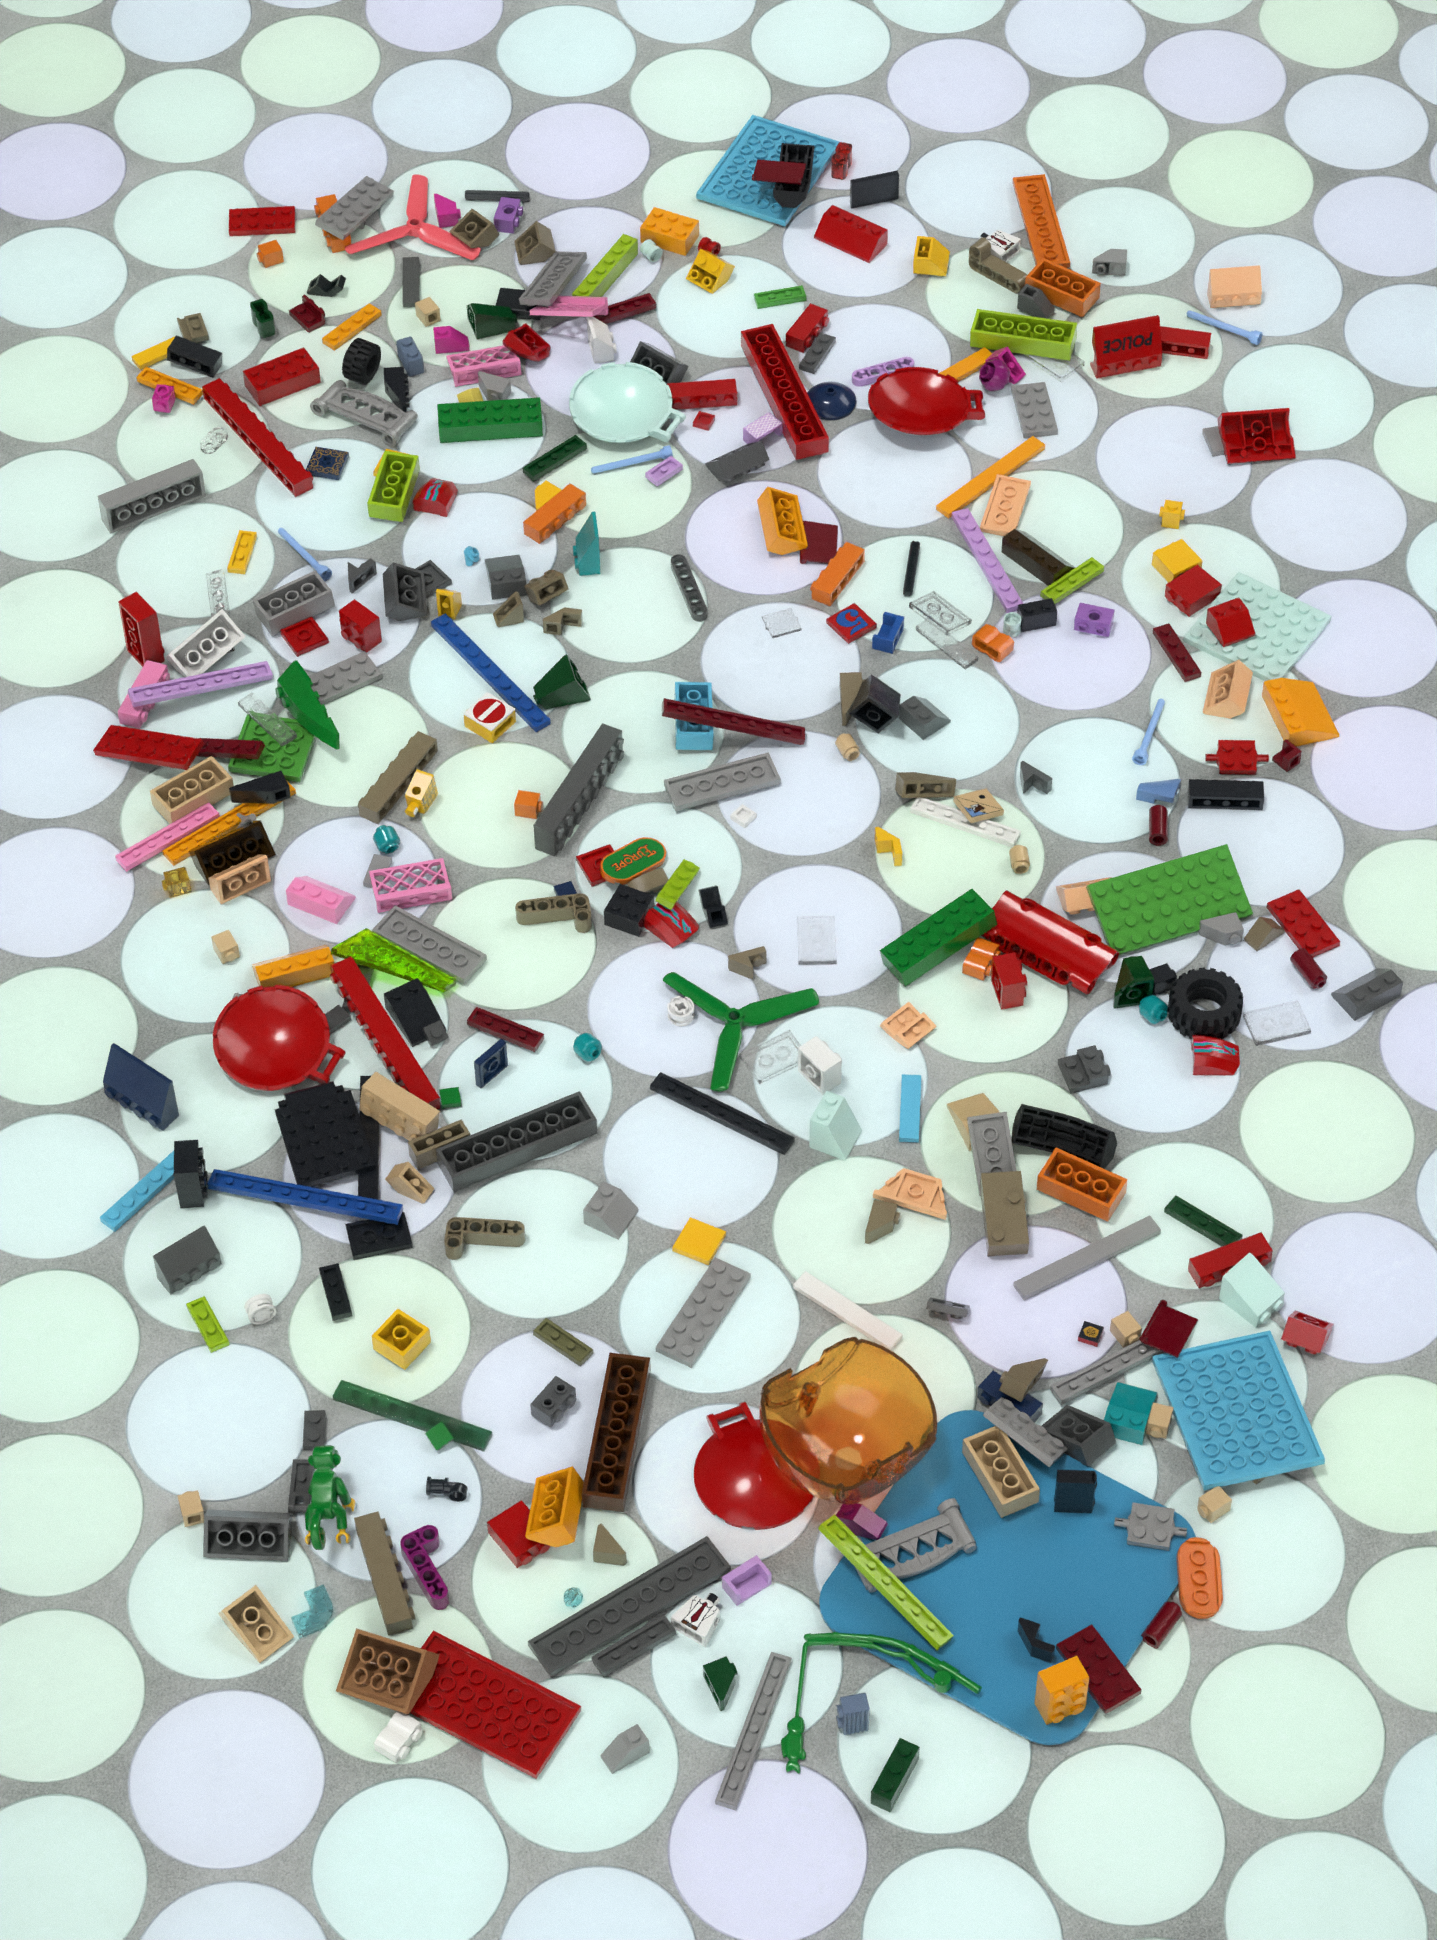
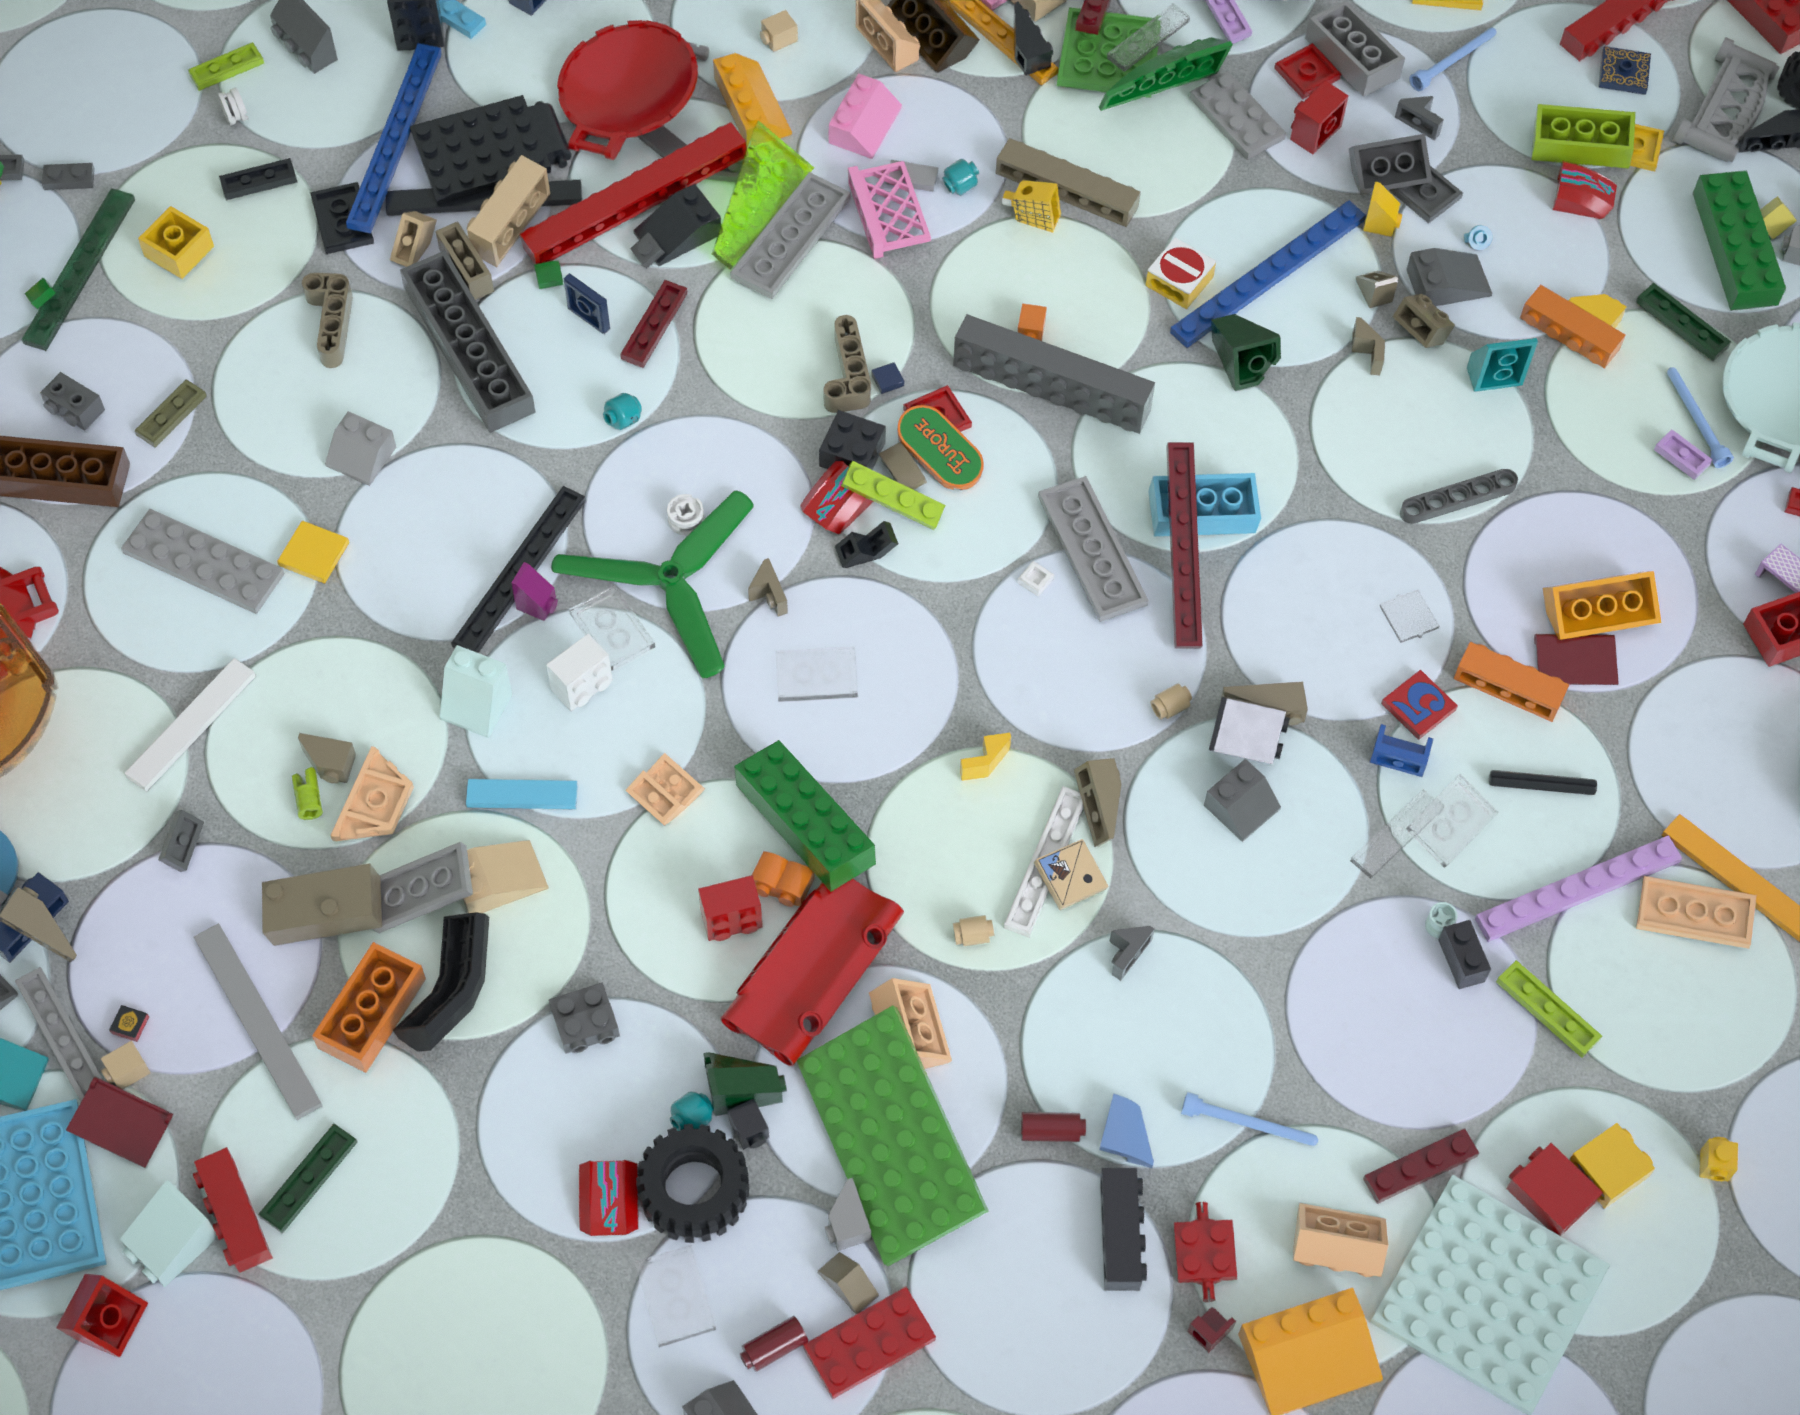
camera: 85 degrees right, 10 degrees up
light grey bar [237,813,256,828] -> none
dark grey slope [705,440,770,483] -> none
orange brick [972,624,1014,662] -> none
dark brown slope [1001,529,1076,586] -> none
medium lavender brick [1074,603,1115,637] -> none
red slope [1206,597,1255,647] -> none
none -> lime hinge [292,767,323,820]
none -> magenta slope [511,562,558,621]

